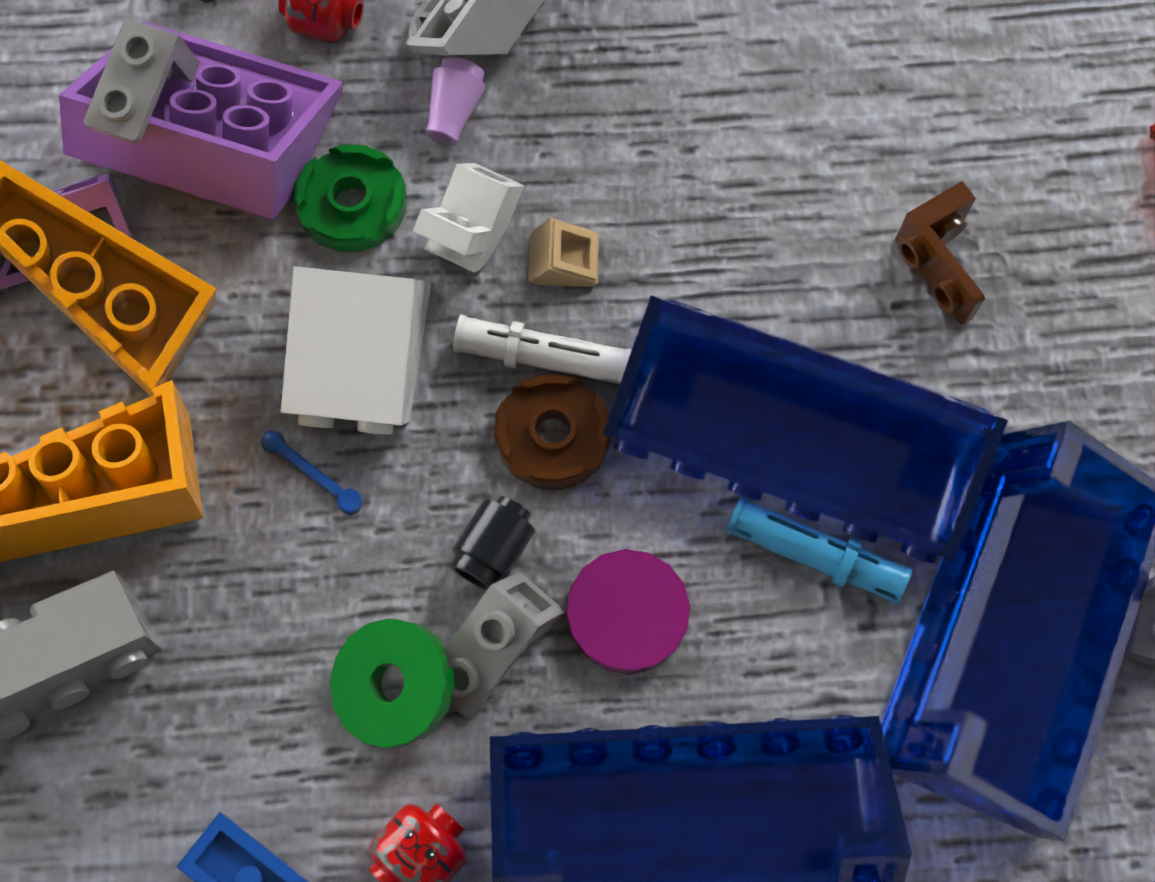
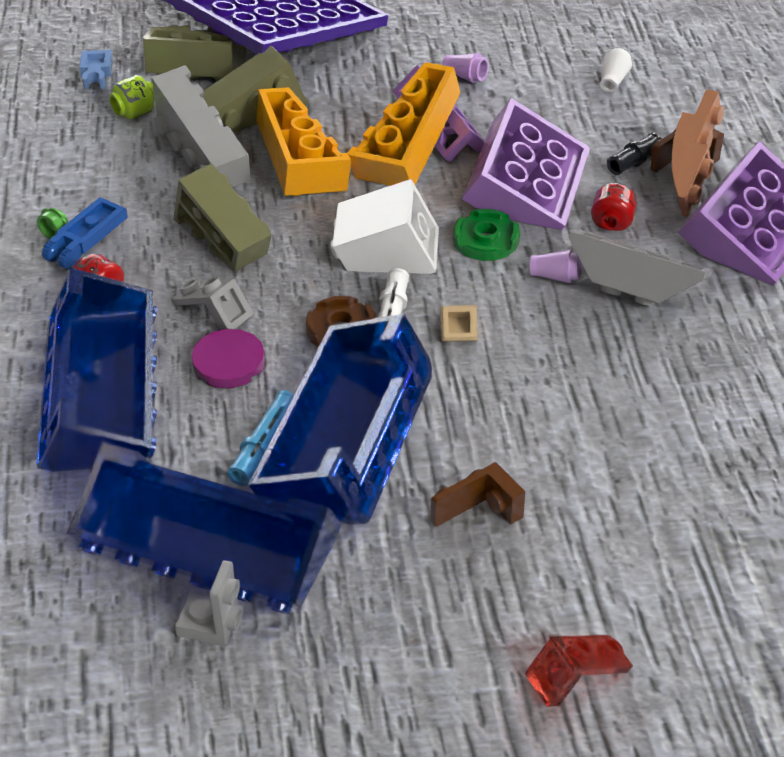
camera: 90 degrees right, 25 degrees down
light grey bracket [84,18,200,144] -> none
blue hinge [261,430,363,515] -> none
green tile [330,618,455,748] -> none
white brick [413,163,524,273] -> none
black brick [449,496,535,591] -> none
none -> olive wedge [173,163,272,271]

